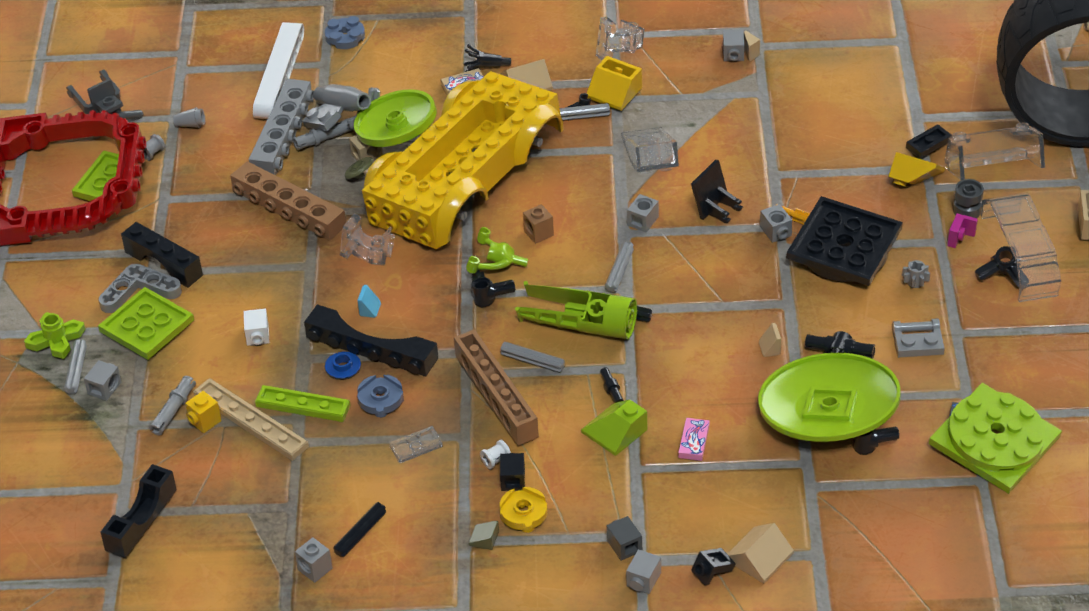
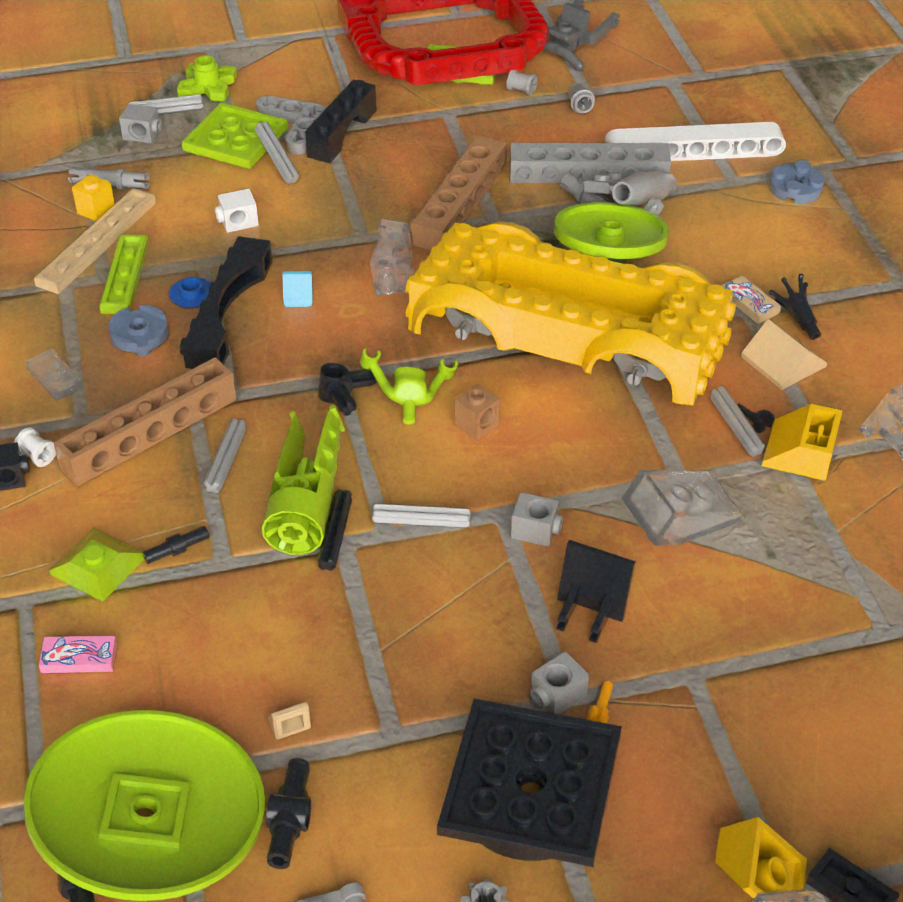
camera: 75 degrees right, 0 degrees up
none -> light grey axle [255,121,299,184]

